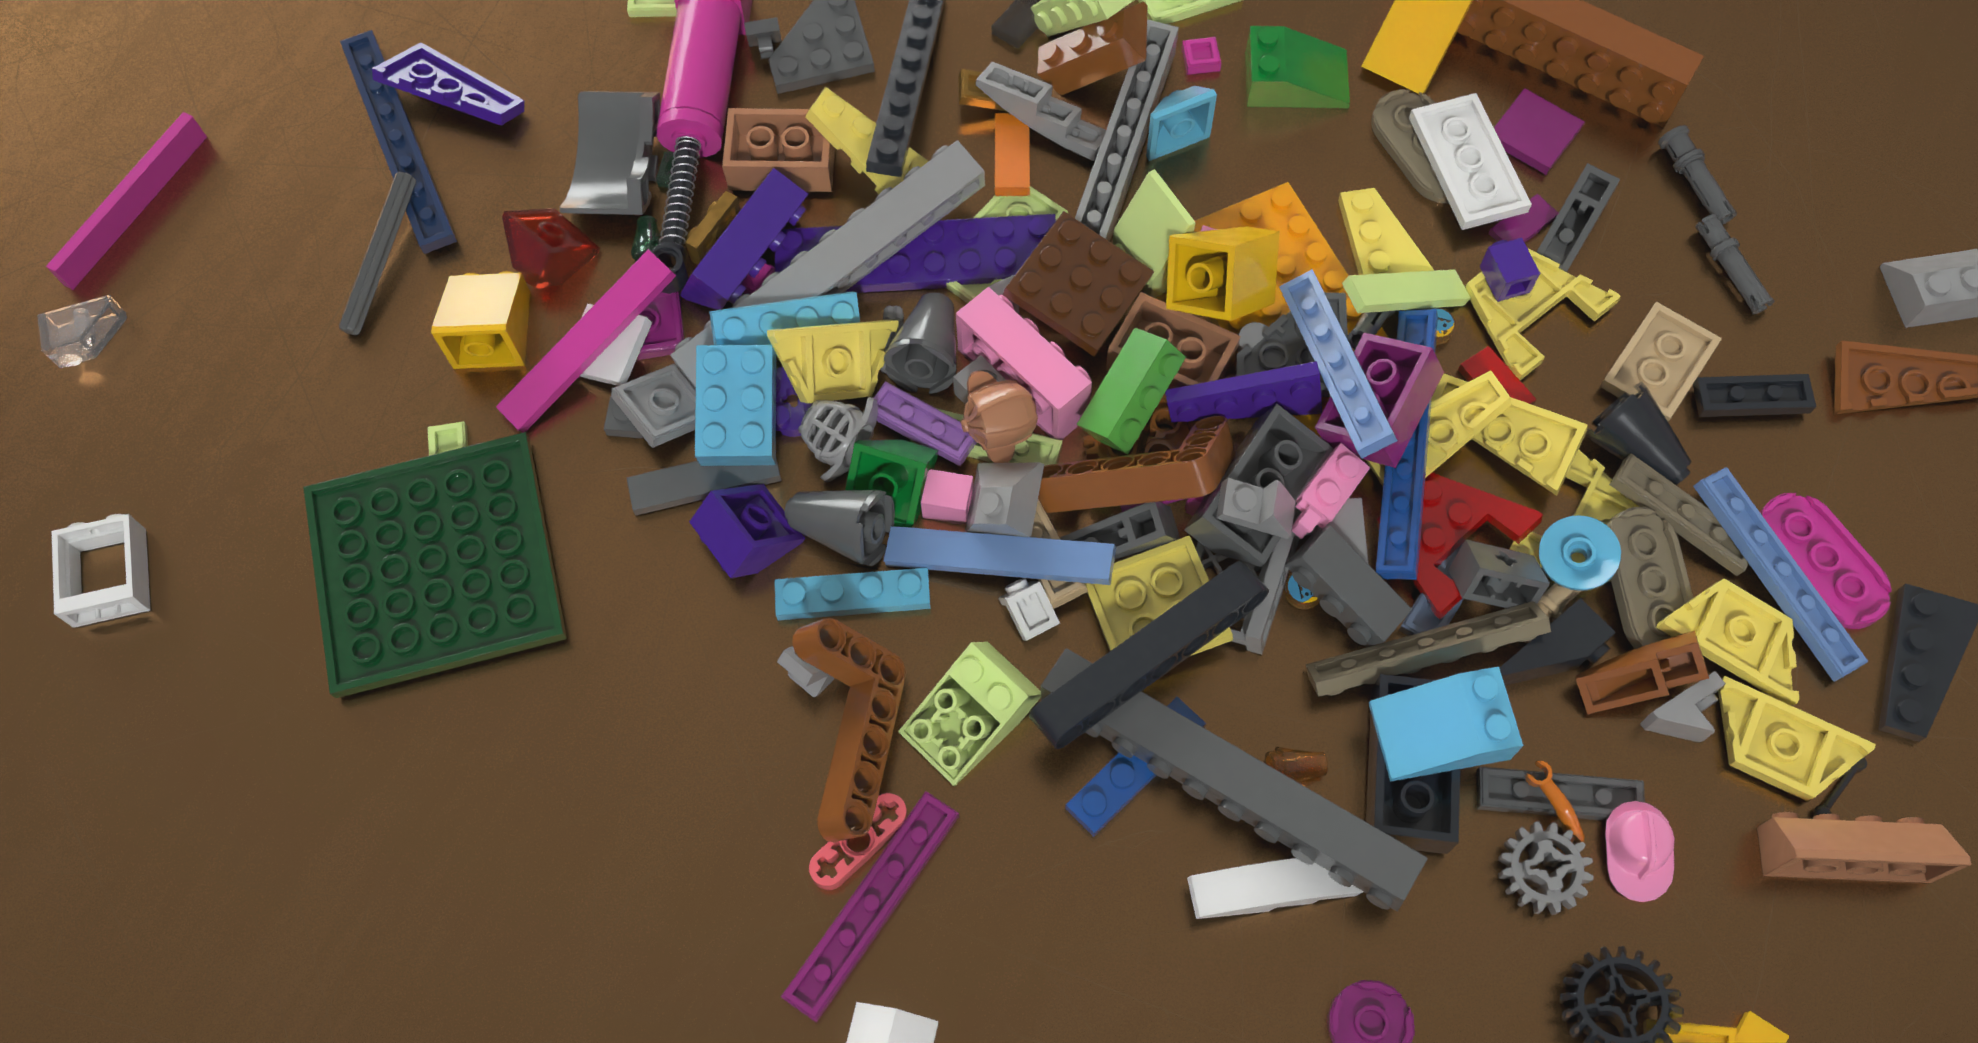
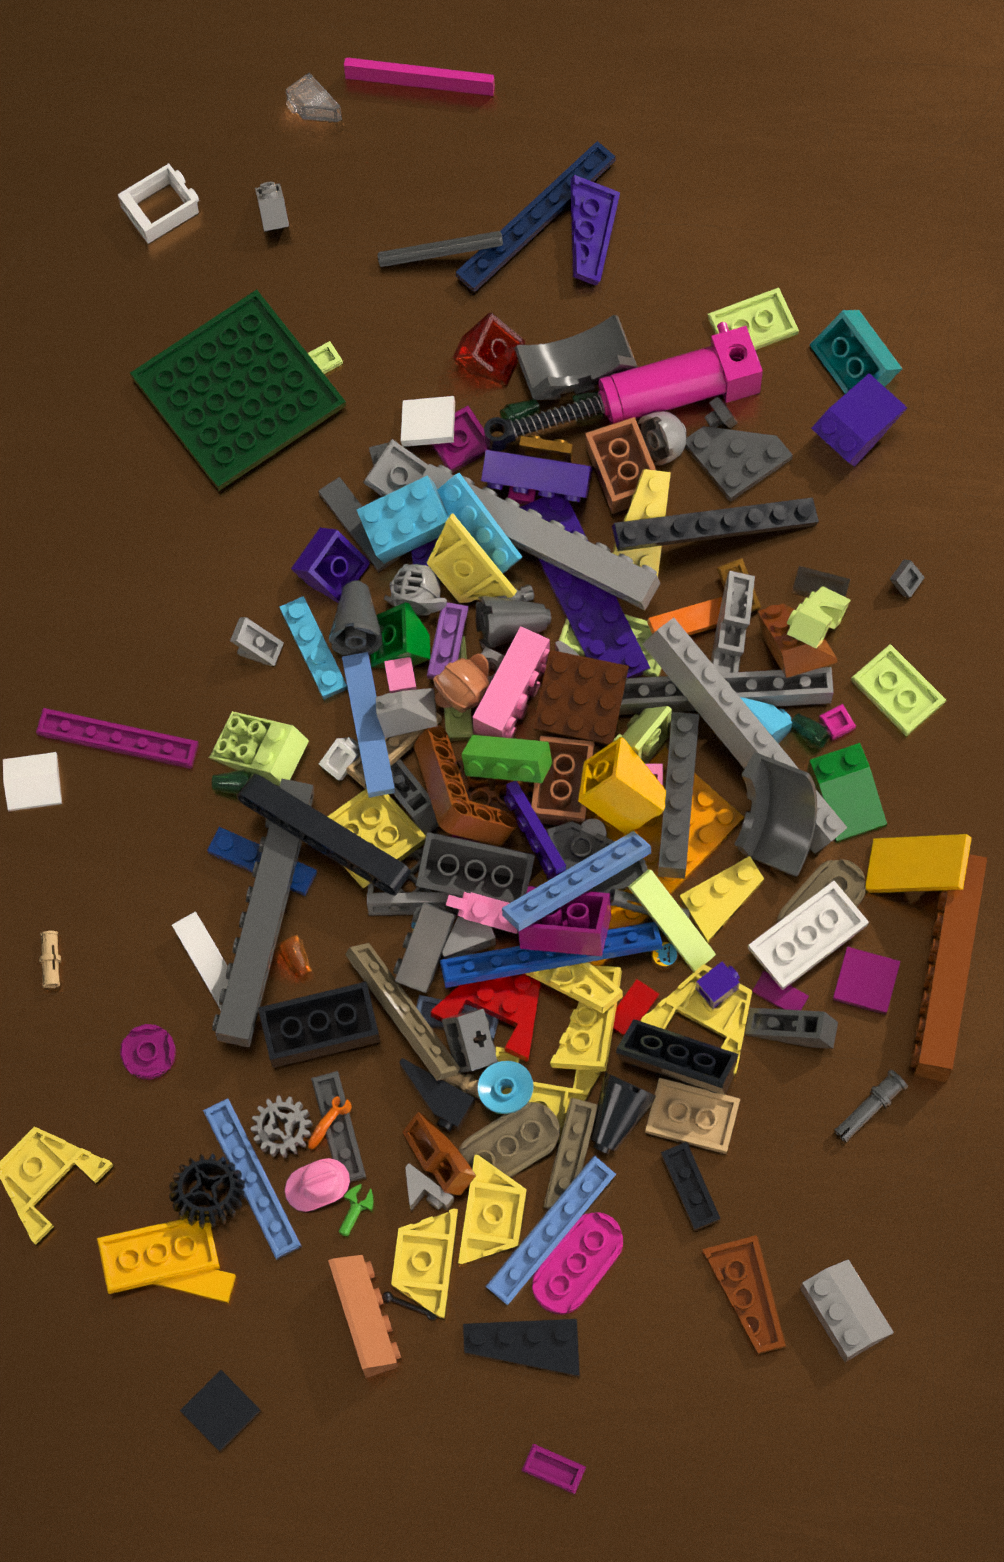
camera: 70 degrees right, 5 degrees up
yellow slope [431,271,530,369] -> none
dark pink tile [496,249,676,433] -> none
dark orange beam [793,618,906,843] -> none
coral beam [809,793,908,890] -> none
light grey slope [1216,478,1296,539] -> none
medium azure slope [1368,666,1524,781] -> none
dark grey pin [1695,214,1775,314] -> none
none -> medium blue tile [203,1098,301,1260]
none -> clear green cone [212,770,252,795]
none -> light grey slope [255,182,289,231]
none -> bright green bar [338,1184,374,1237]
none -> black slope [616,1019,739,1095]
none -> light grey cylinder [638,411,686,465]
none -> light grey brick [642,618,847,854]
none -> dark grey brick [658,712,699,879]
none -> dark grey panel [734,752,817,876]
none -> clear green cone [792,713,831,750]

